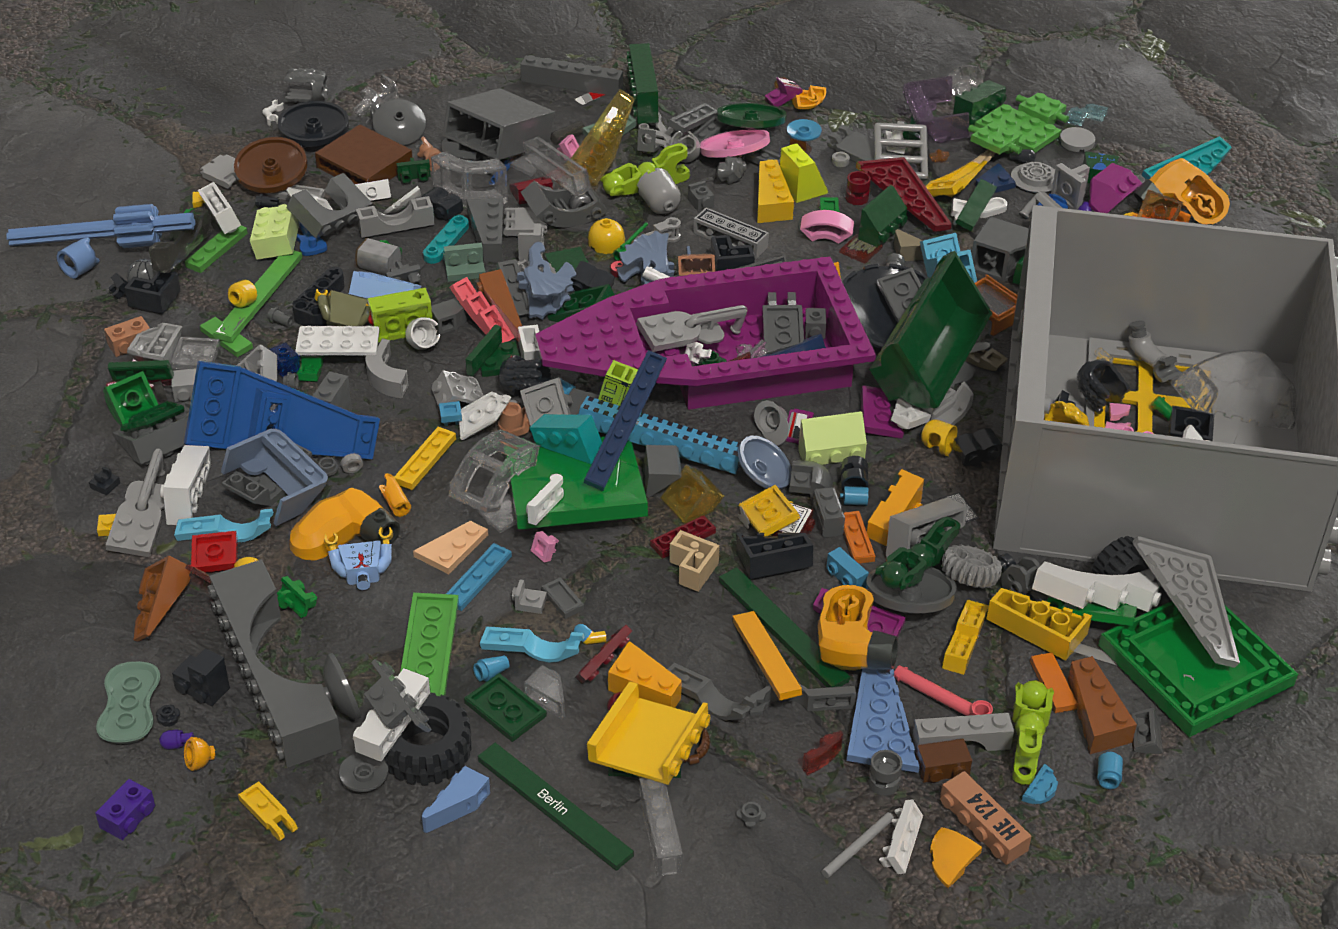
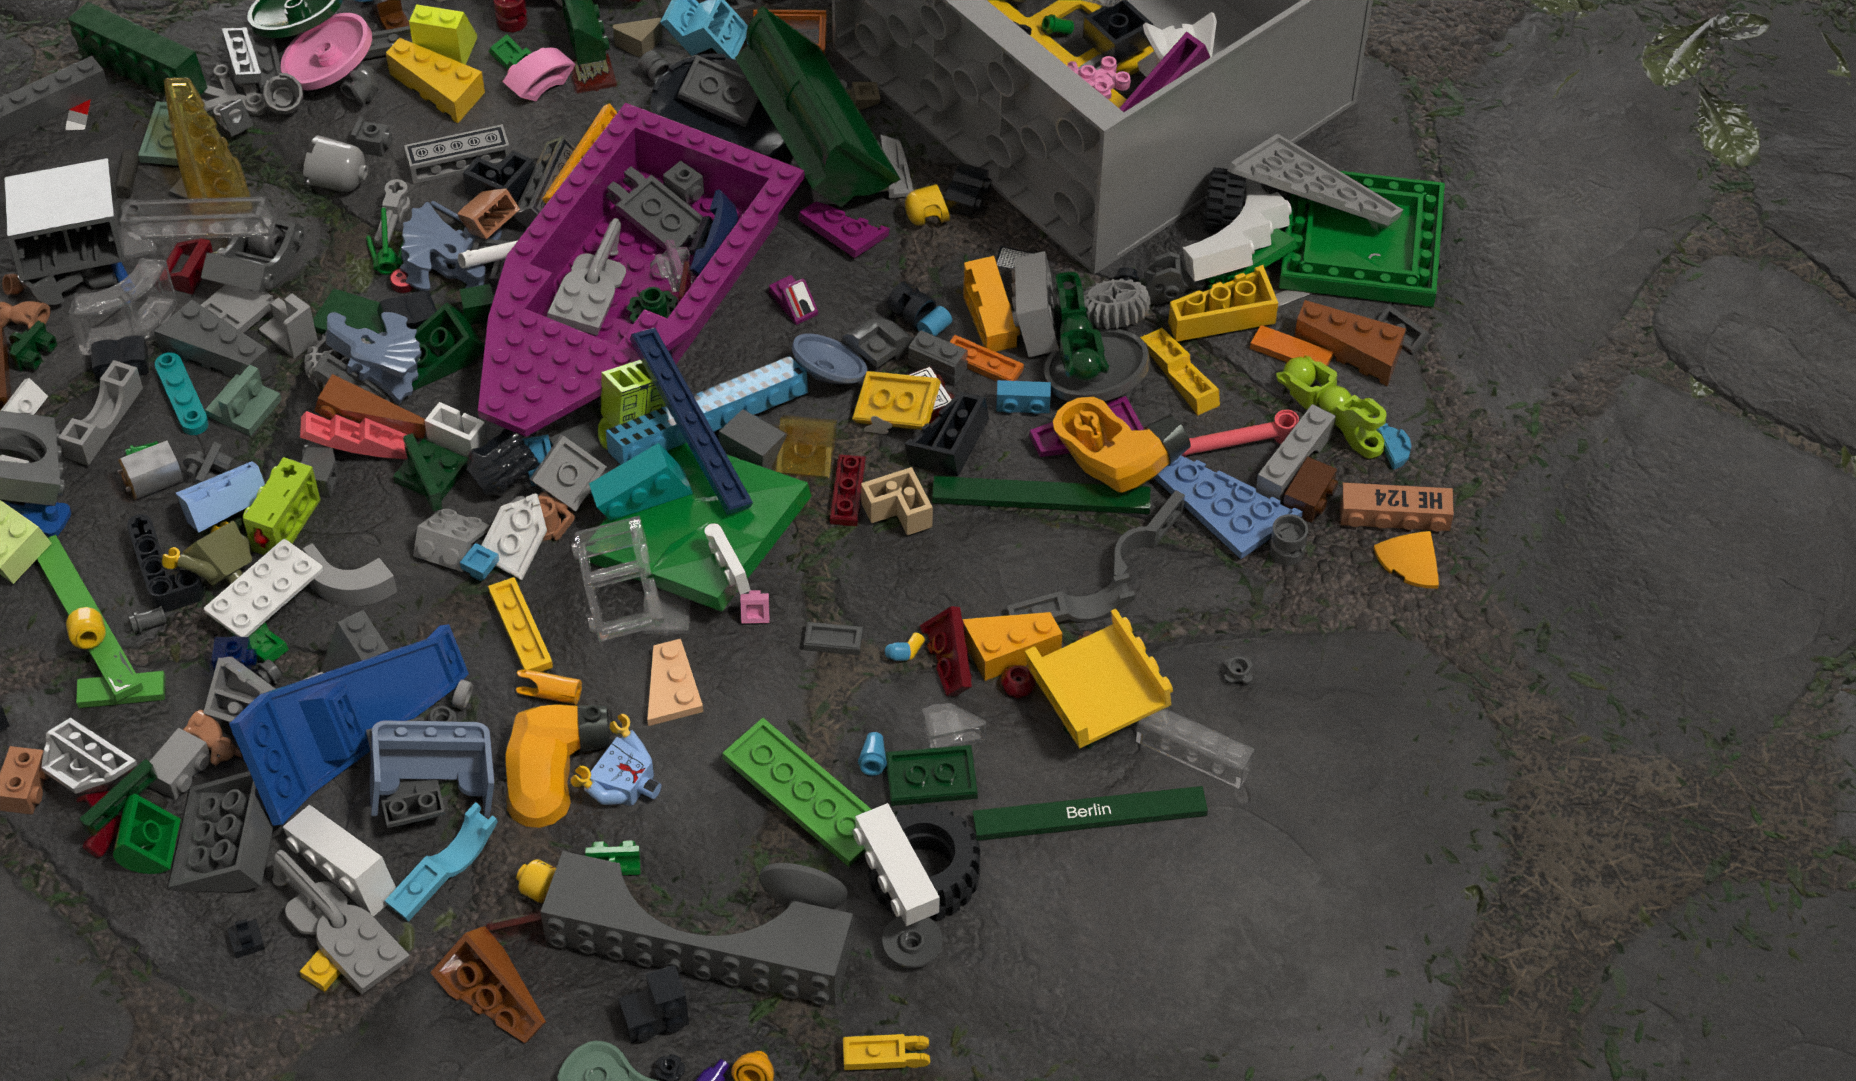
camera: 50 degrees left, 10 degrees up
dark green tile [120,401,185,432] -> none
clear plate [171,337,220,369] -> none
red plate [191,531,238,574] -> none
dark grey bracket [364,659,432,733] -> none
white brick [382,186,421,215] -> none
white helmet [405,318,441,350] -> none
medium blue slope [422,766,490,833] -> none
dark azure tile [446,543,512,611] -> none
medium azure piece [480,627,584,662] -> none
light grey bracket [512,580,547,614] -> none
bright pink tile [557,134,581,159] -> none
yellow cylinder [588,218,625,254] -> none
lime piece [601,143,690,196] -> none
white plate [685,342,712,365] -> none
light orange tile [733,611,802,700] -> none
light grey piece [754,400,789,446] -> none
yellowish green slope [798,412,867,465] -> none
clear red slope [802,730,843,775] -> none
light grey bar [821,812,894,878] -> none
white plate [879,799,923,874] -> none
white wing [891,398,931,430] -> none
dark azure brick [1097,752,1123,789] -> none

